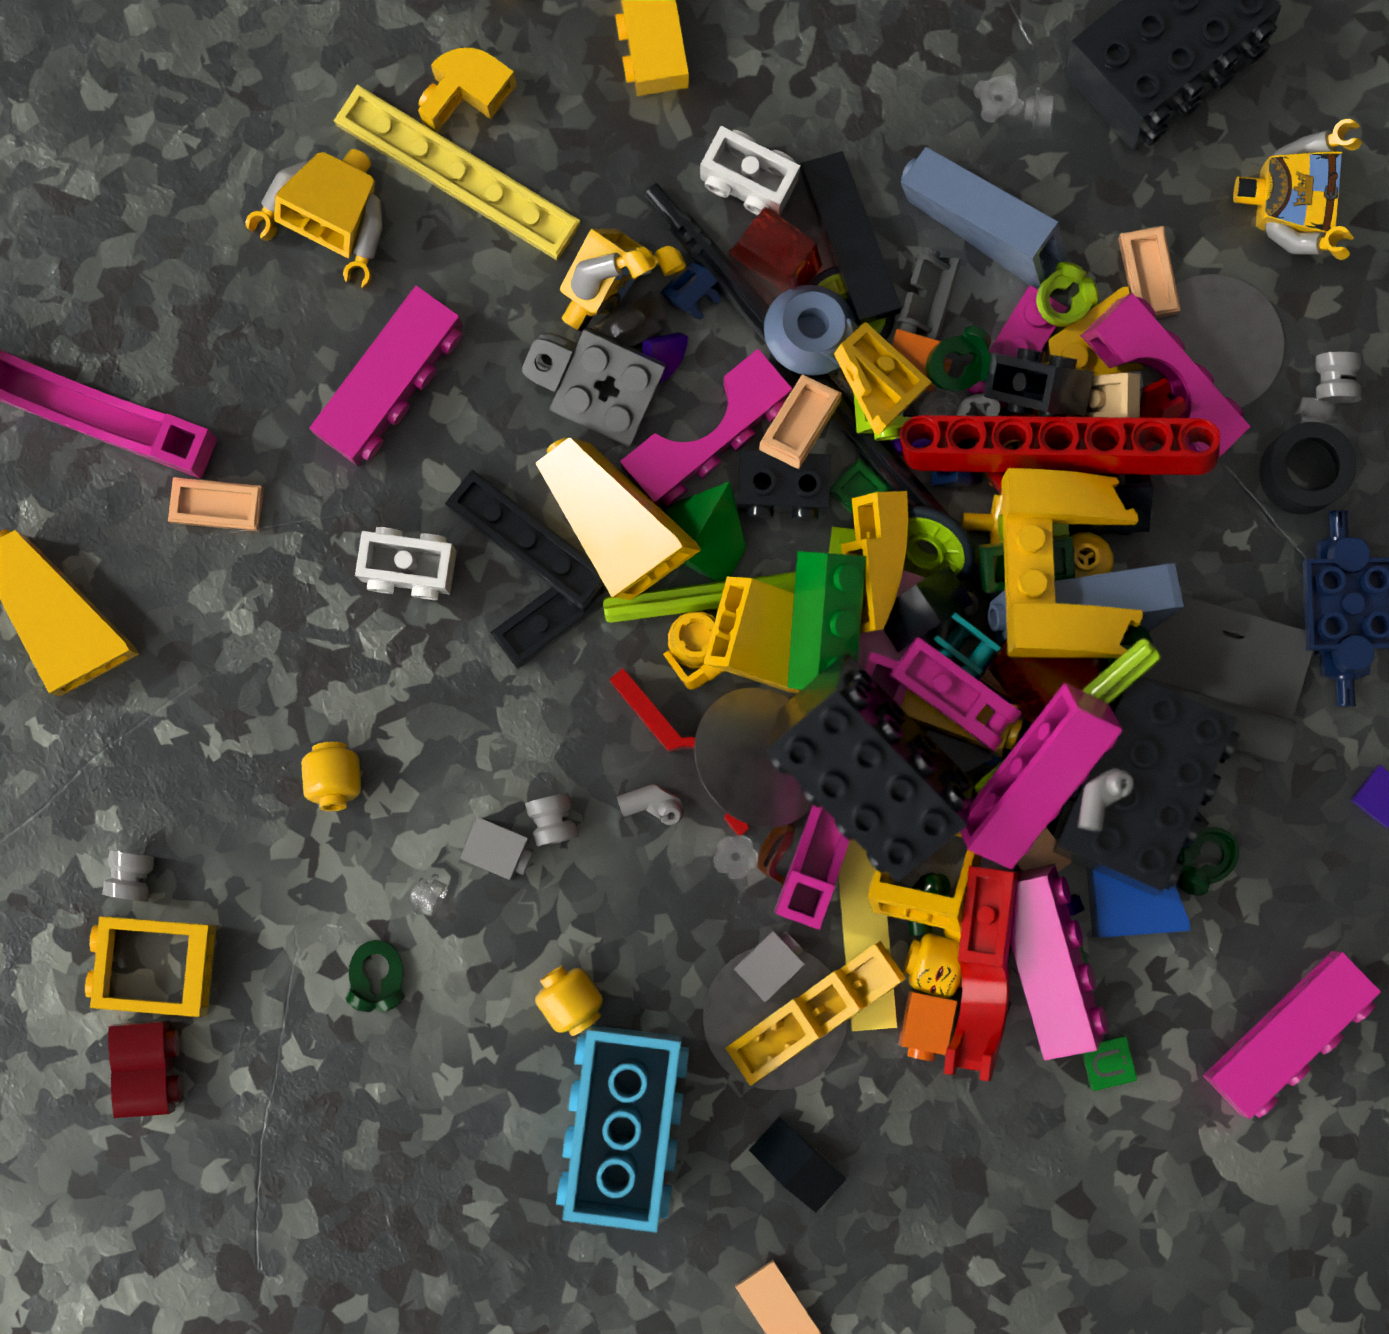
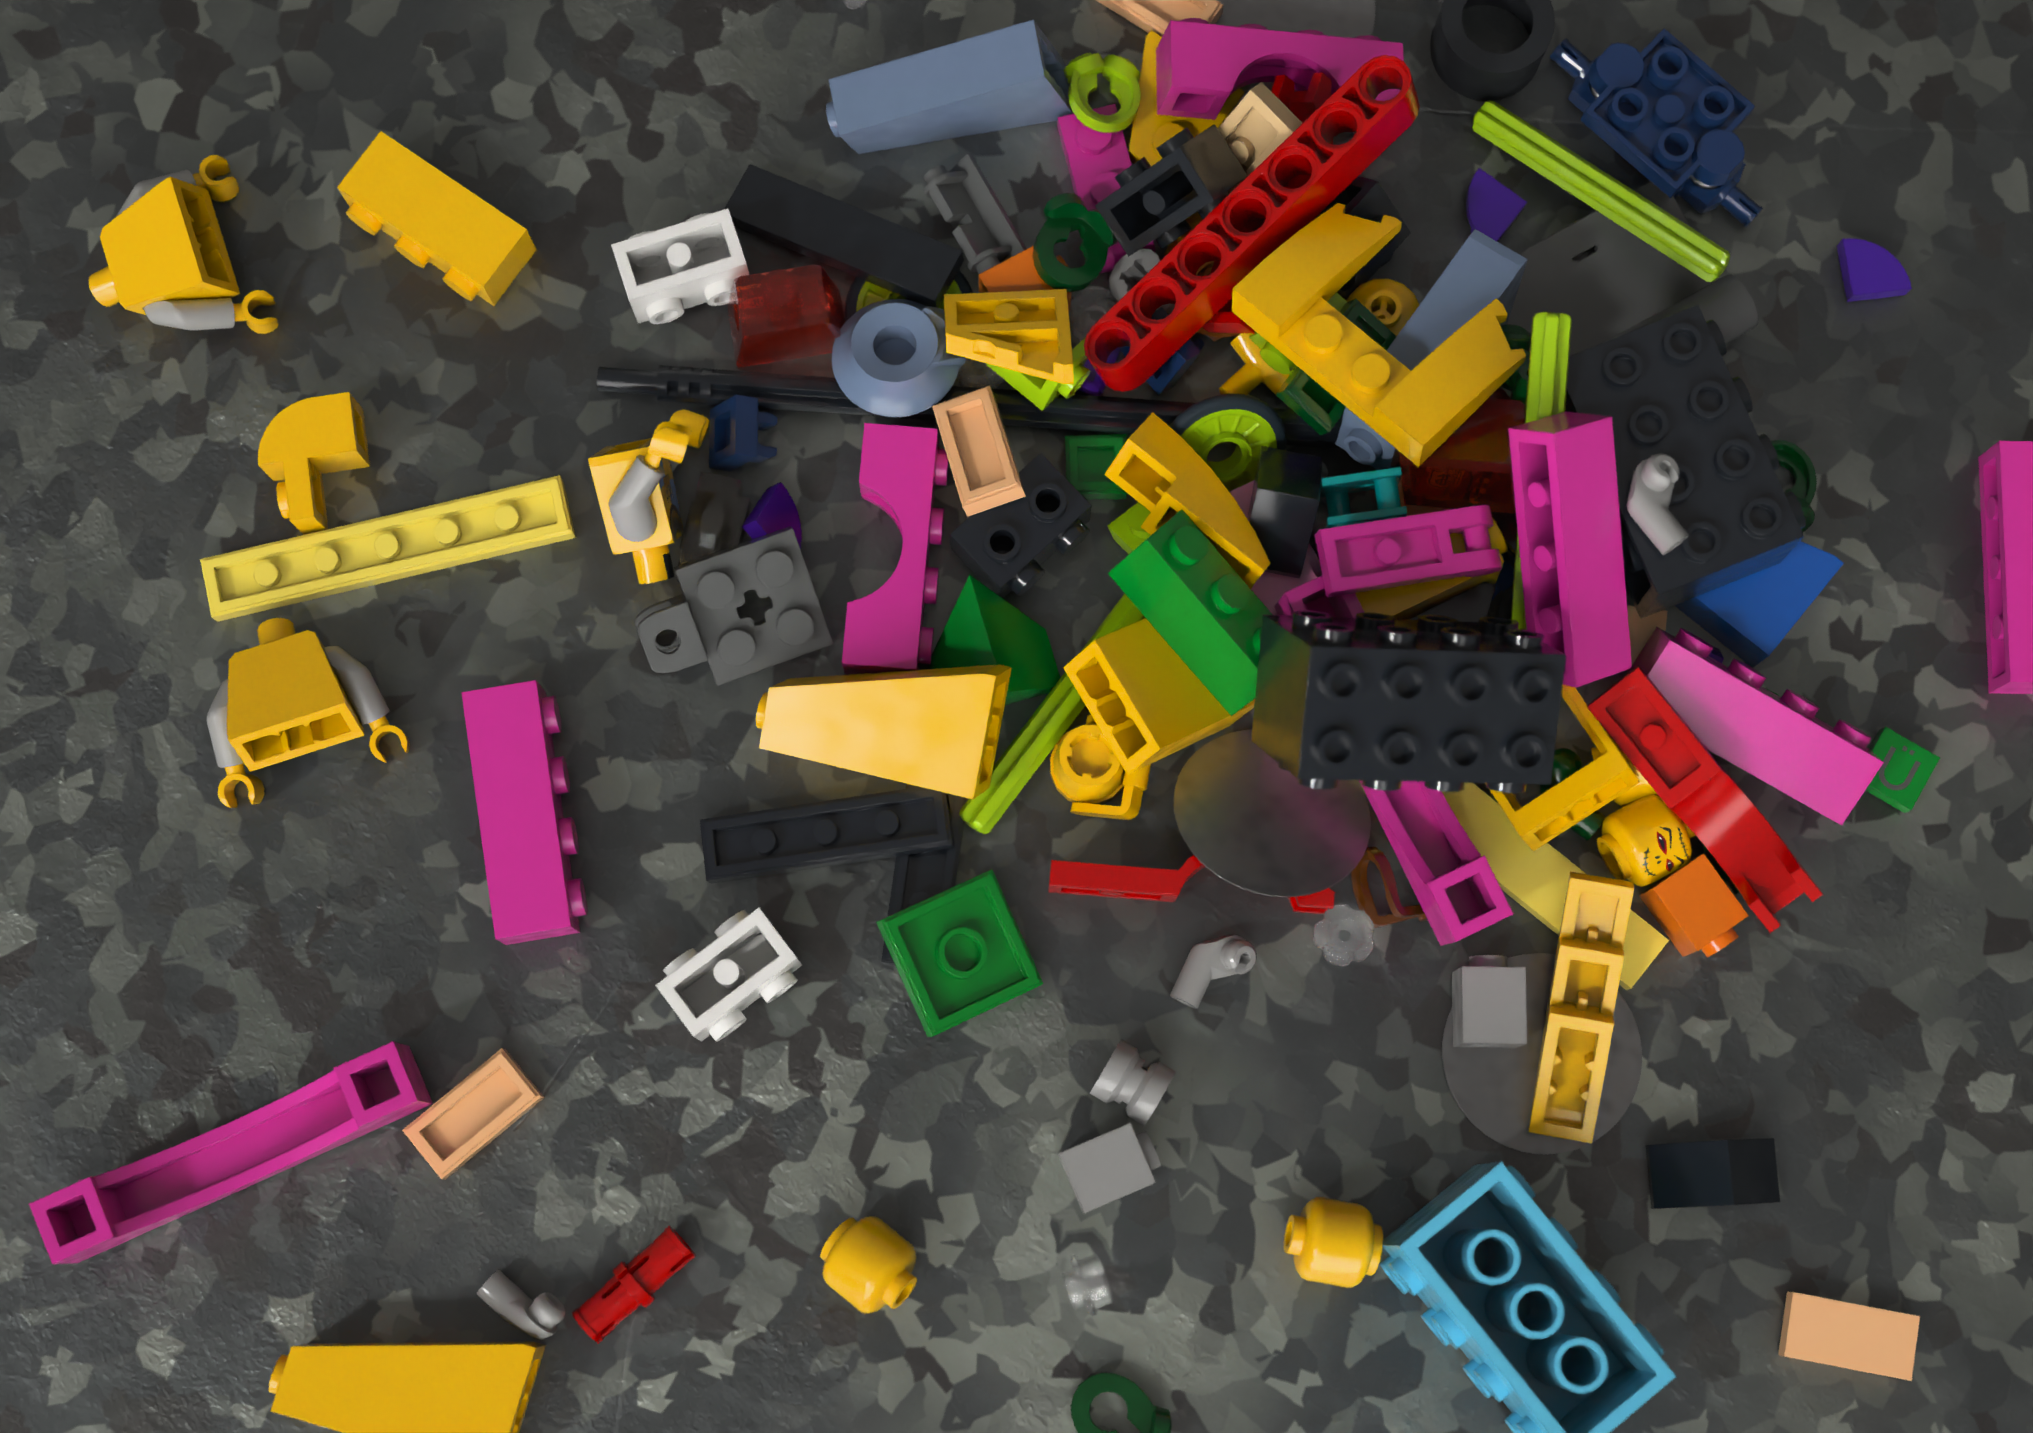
camera: 50 degrees left, 5 degrees down
none -> light grey arm [476,1269,565,1340]
none -> red pin [572,1226,696,1344]
none -> green tile [876,870,1043,1037]
none -> dark purple tile [1466,168,1527,242]
none -> lime axle [1472,100,1731,282]

